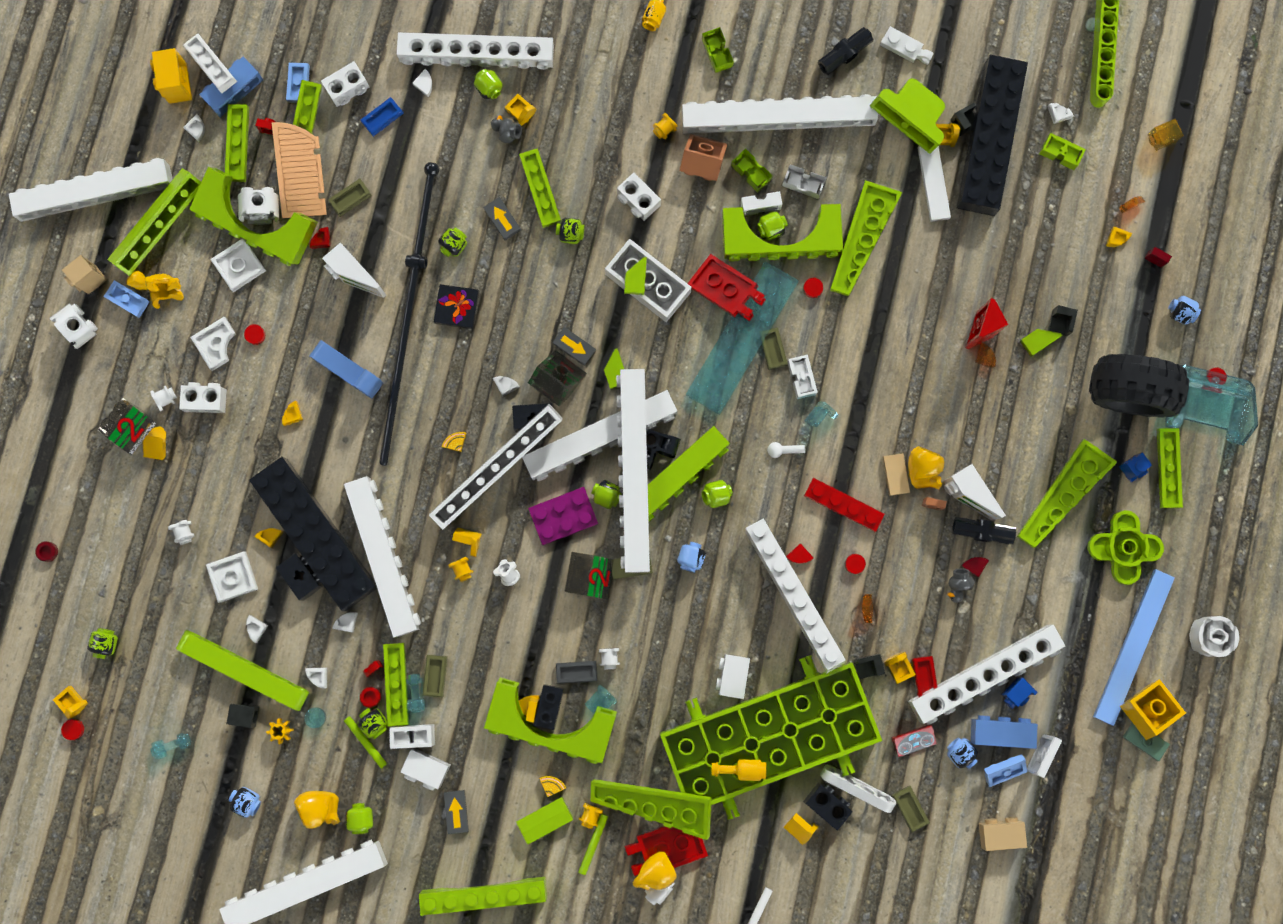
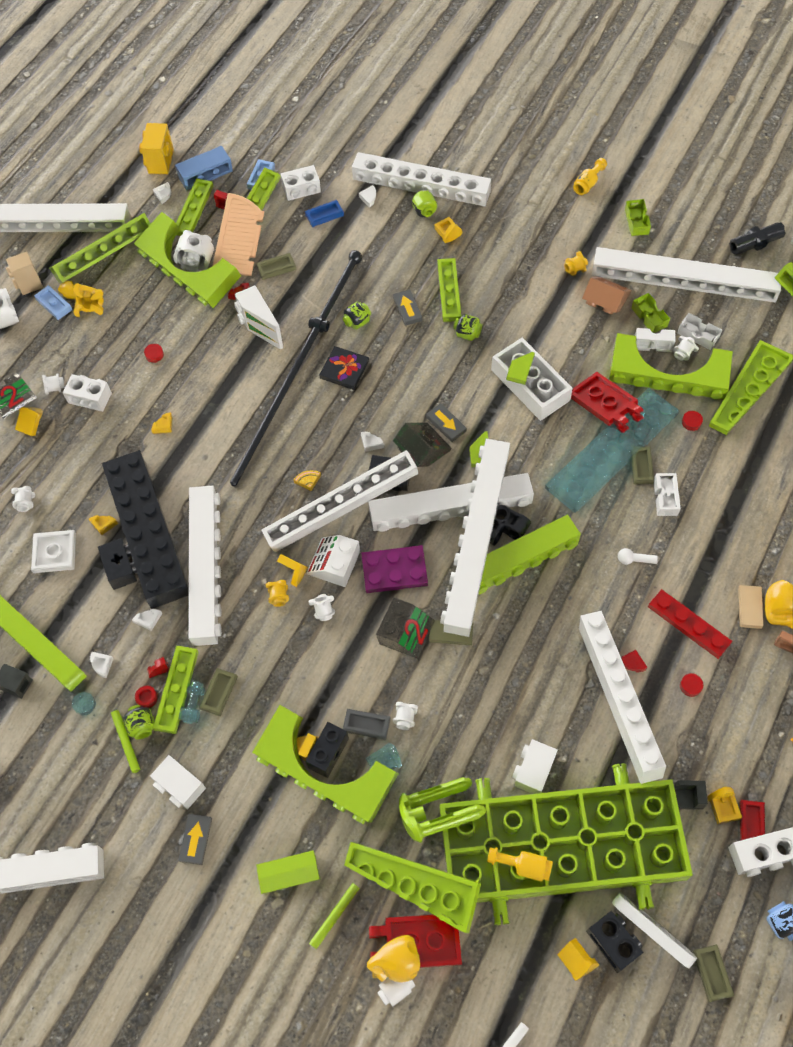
camera: 20 degrees right, 20 degrees down
white tile [183,34,237,93] -> none
white tile [190,317,236,371] -> none
white tile [210,238,266,292] -> none
white tile [246,615,268,643] -> none
yellow gear [266,718,294,744] -> none
yellow piece [294,791,340,829] -> none
medium blue beam [309,340,383,399] -> none
lime head [345,803,373,834] -> none
white brick [390,724,435,749] -> none
lime arch [419,877,547,916] -> none
dark grey animal [491,115,522,143] -> none
yellow tile [539,776,567,797] -> none
yellow brick [579,803,603,829] -> none
lime head [591,480,622,509] -> none
white brick [617,173,661,221] -> none
light blue head [677,542,706,573] -> none
lime head [701,480,733,508] -> none
lime head [757,212,788,240] -> none
clear light blue tile [804,401,839,427] -> none
clear orange tile [862,594,873,623] -> none
slope [891,725,937,757] -> none
none -> white slope [307,535,360,587]
none -> lime piece [399,777,486,843]
none -> white brick [673,336,699,361]

